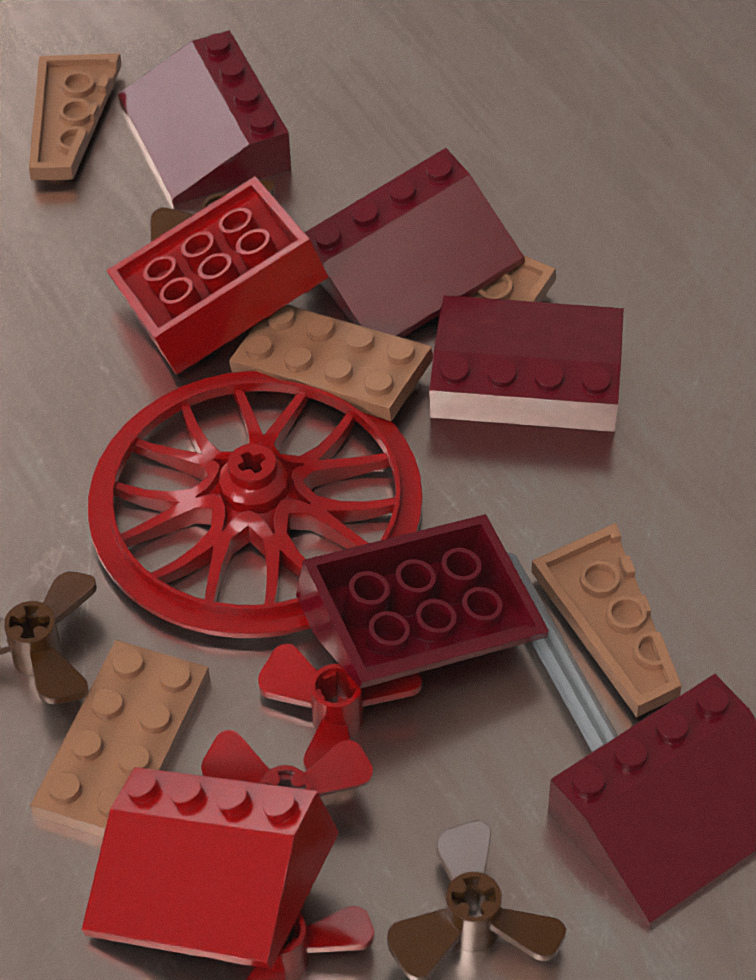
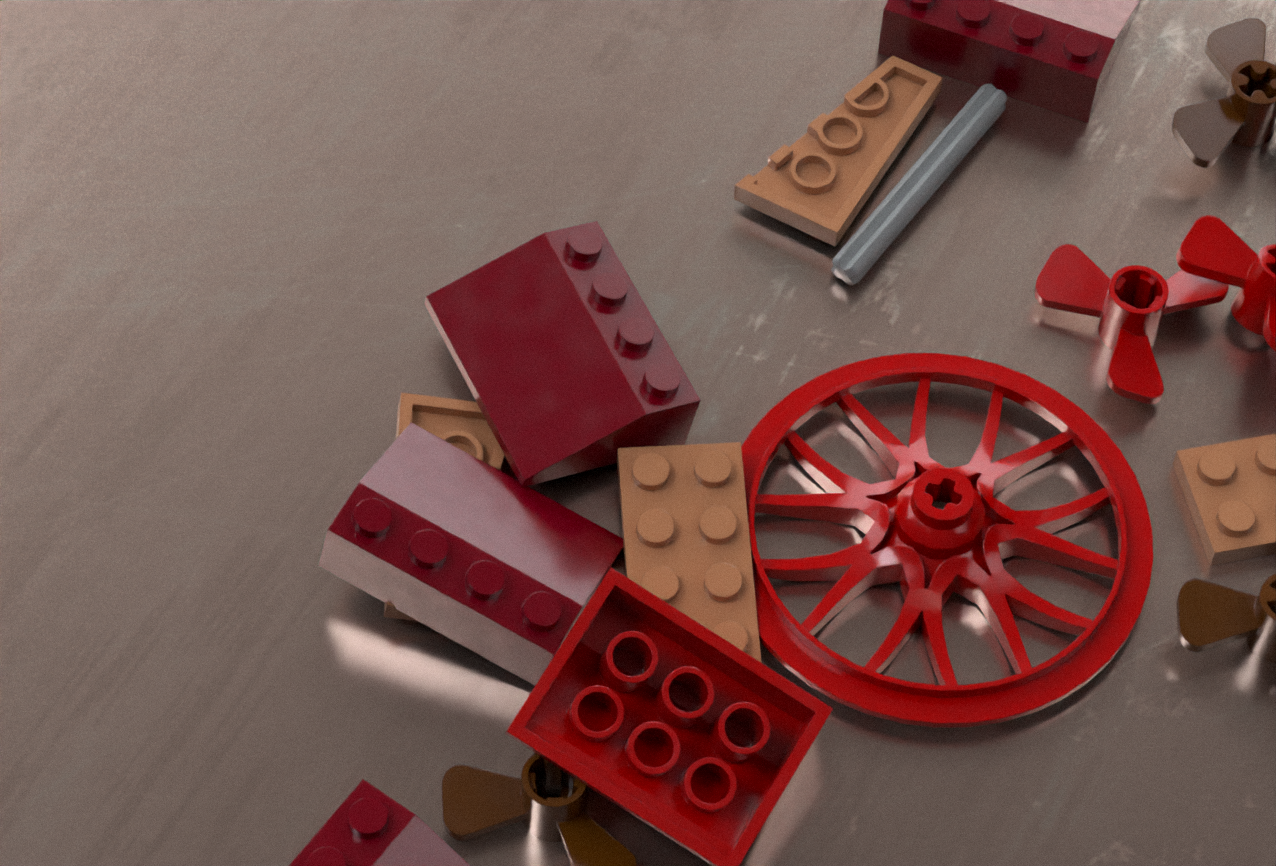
camera: 125 degrees left, 5 degrees up
dark red slope [296,514,549,689] -> none

